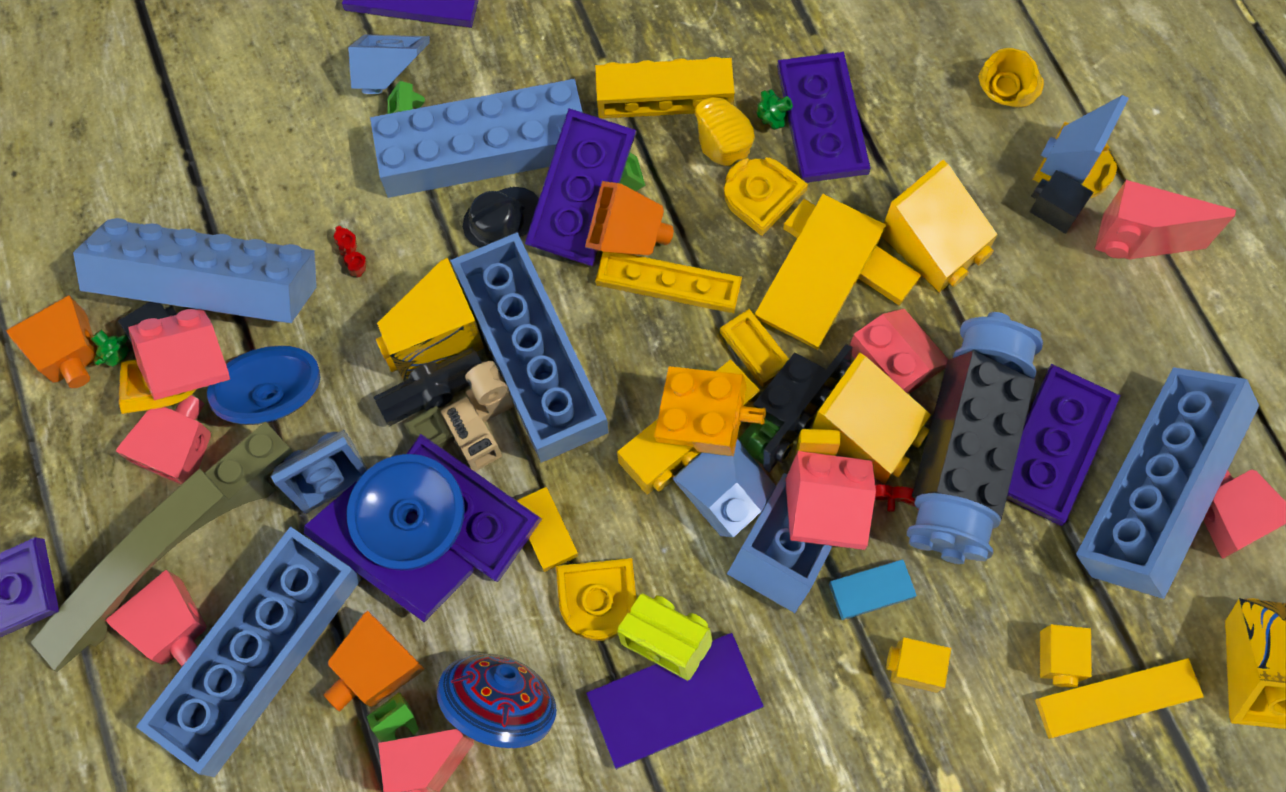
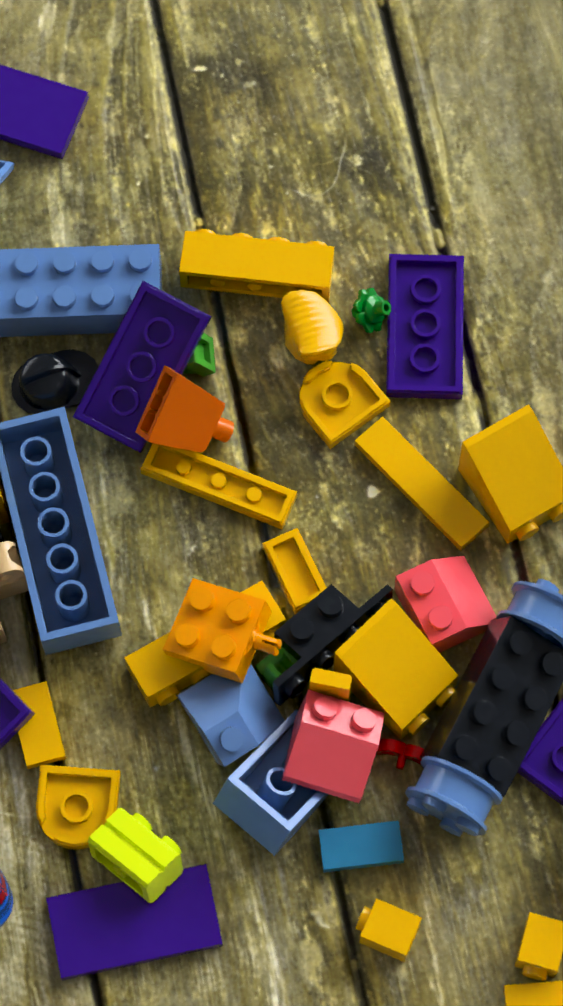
camera: 10 degrees right, 0 degrees up
yellow tile [754,194,886,350] -> none

